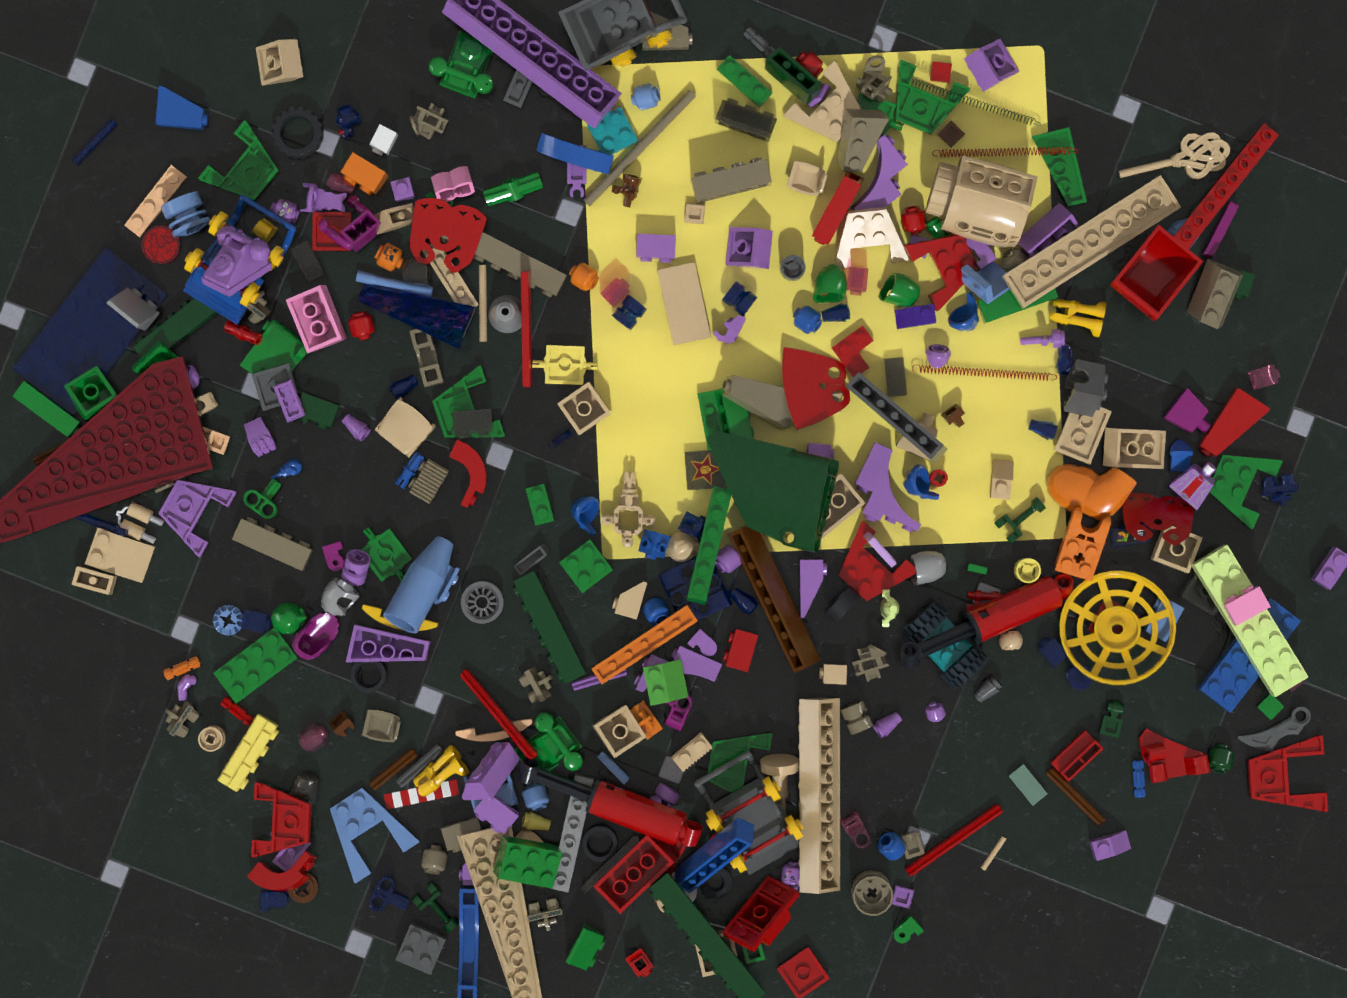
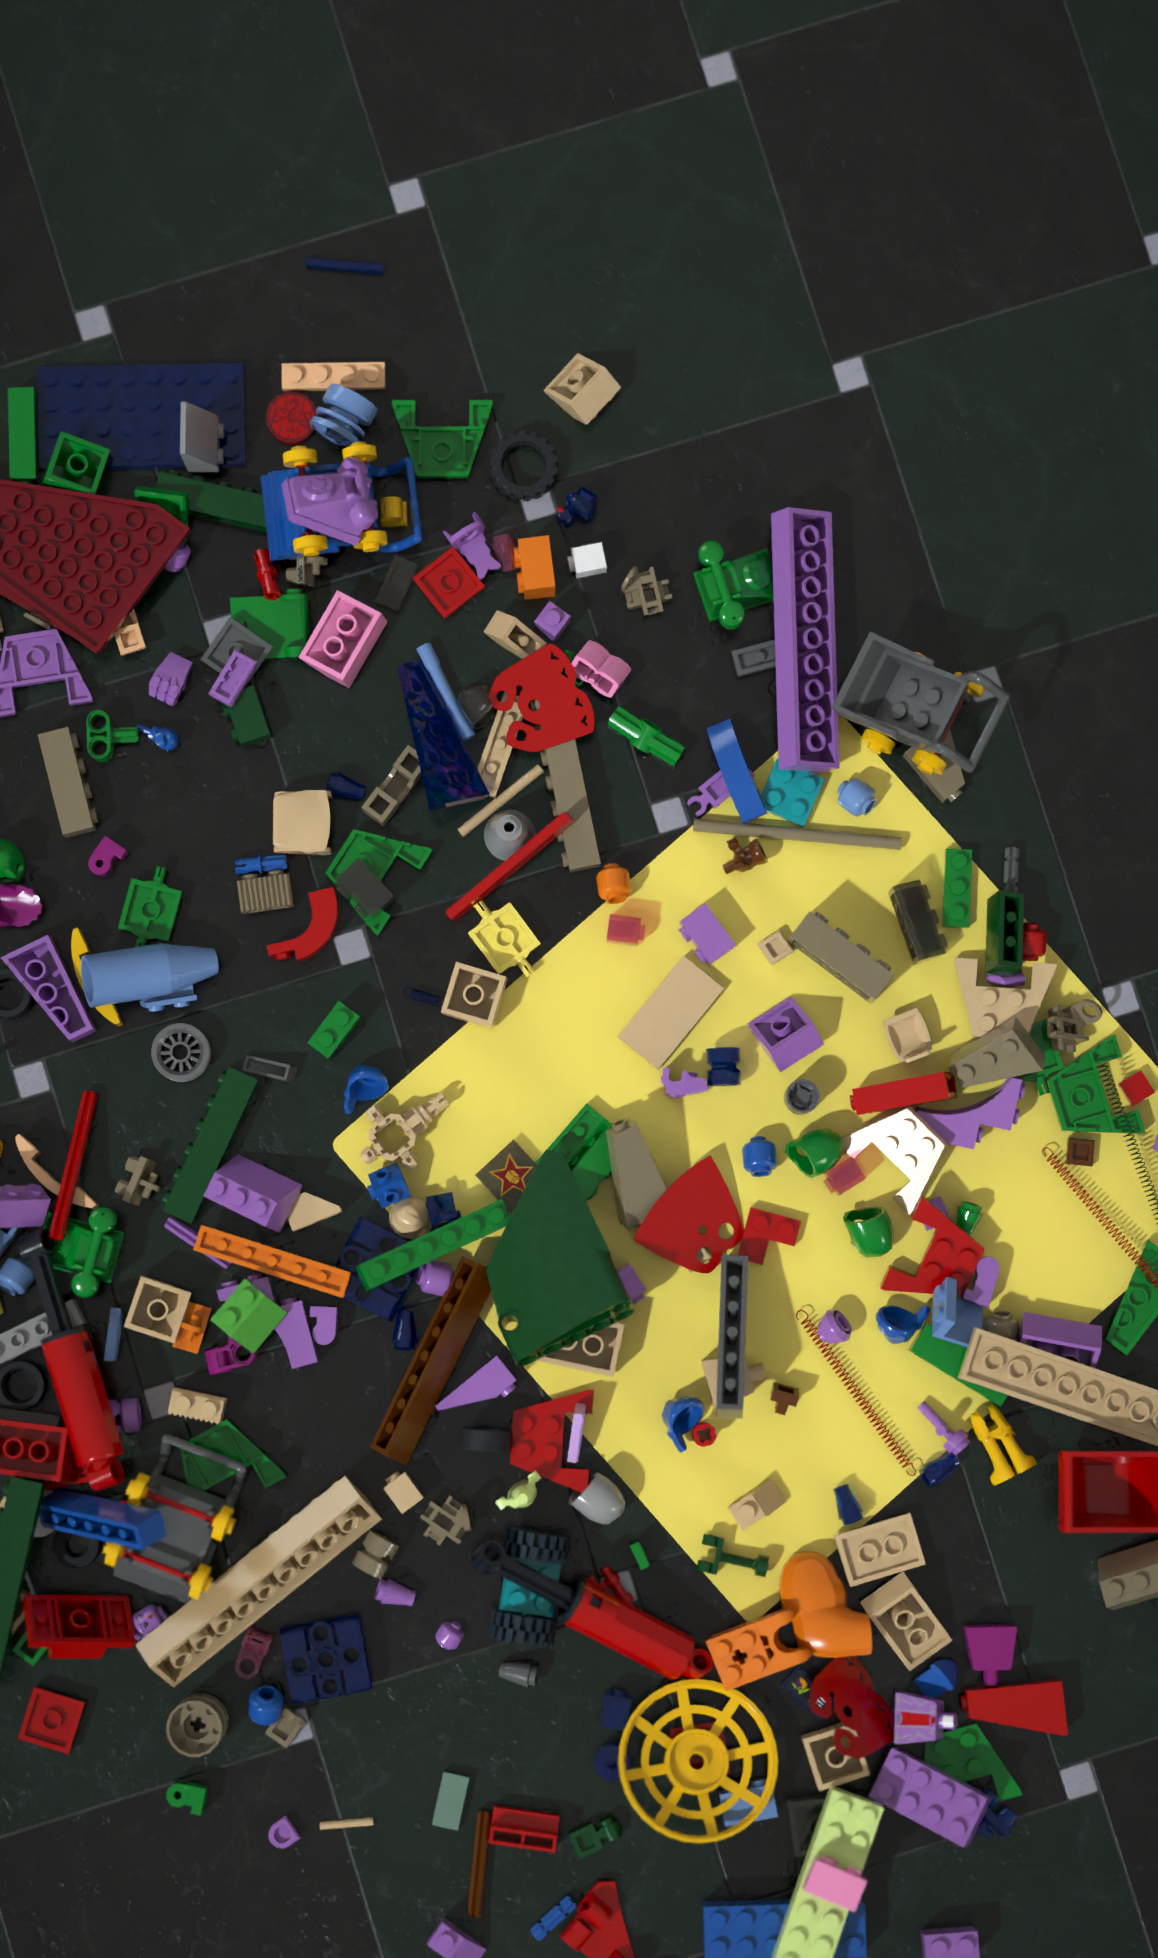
camera: 45 degrees right, 5 degrees down
blue slope [156,86,208,130] -> none
tan leg [195,392,218,417] -> none
medium lavender head [270,198,299,224] -> none
magenta torso [318,196,381,252] -> none
light grey piece [321,577,360,616] -> none
medium lavender wheel [341,549,371,586] -> none
medium lavender cone [342,414,371,441] -> none
red head [348,311,375,340] -> none
orange head [374,243,404,271] -> none
green brick [559,539,613,593] -> none
clear blue wheel [611,295,647,331] -> none
blue head [643,597,671,626] -> none
red brick [723,629,758,672] -> none
tan piece [760,754,799,812] -> none
clear blue cone [821,303,850,322] -> none
medium lavender arch [854,442,921,533] -> none
clear smoke tile [884,357,907,397] -> none
medium lavender tile [892,885,914,909] -> none
dark purple slope [894,304,937,329] -> none
red head [901,206,927,235] -> none
red axle [905,804,1003,876] -> none
tan piece [925,156,1038,248] -> none
tan piece [998,631,1023,650] -> none
light yellow wheel [1014,558,1041,583] -> none
dark grey piece [1064,359,1108,417] -> none
clear pink brick [1249,364,1280,390] -> none
none -> medium lavender slope [204,1154,303,1233]
none -> medium lavender tile [269,1815,301,1848]
none -> clear blue connector [280,1613,372,1705]
none -> medium lavender brick [869,1747,993,1848]

